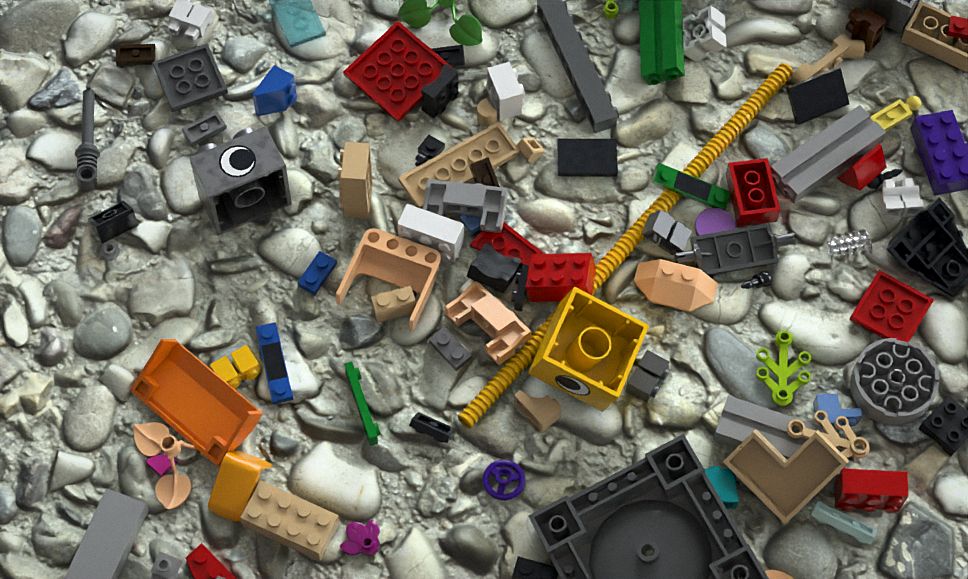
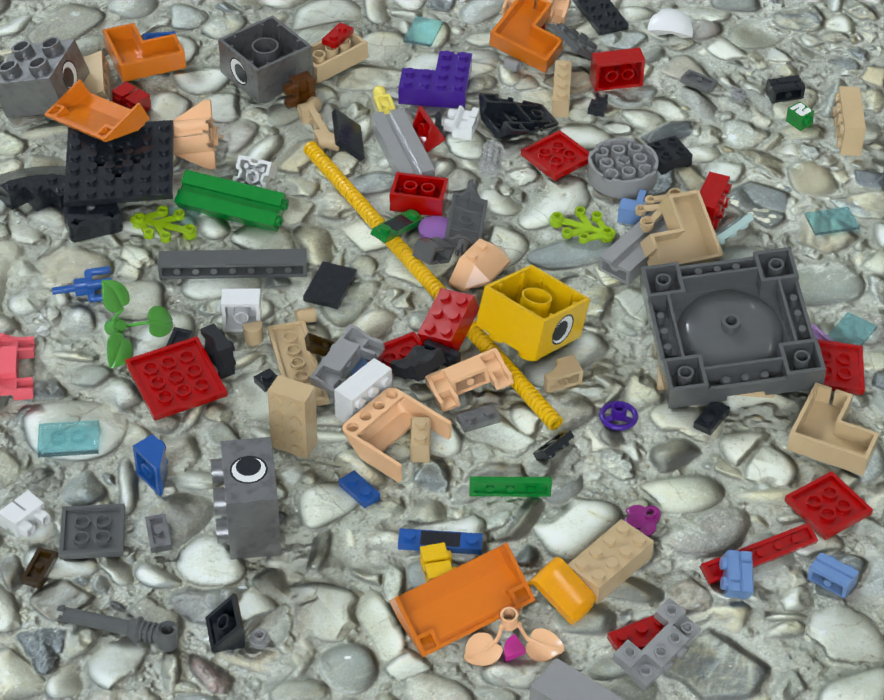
camera: 70 degrees left, 20 degrees down
black bar [741,271,773,289] -> none

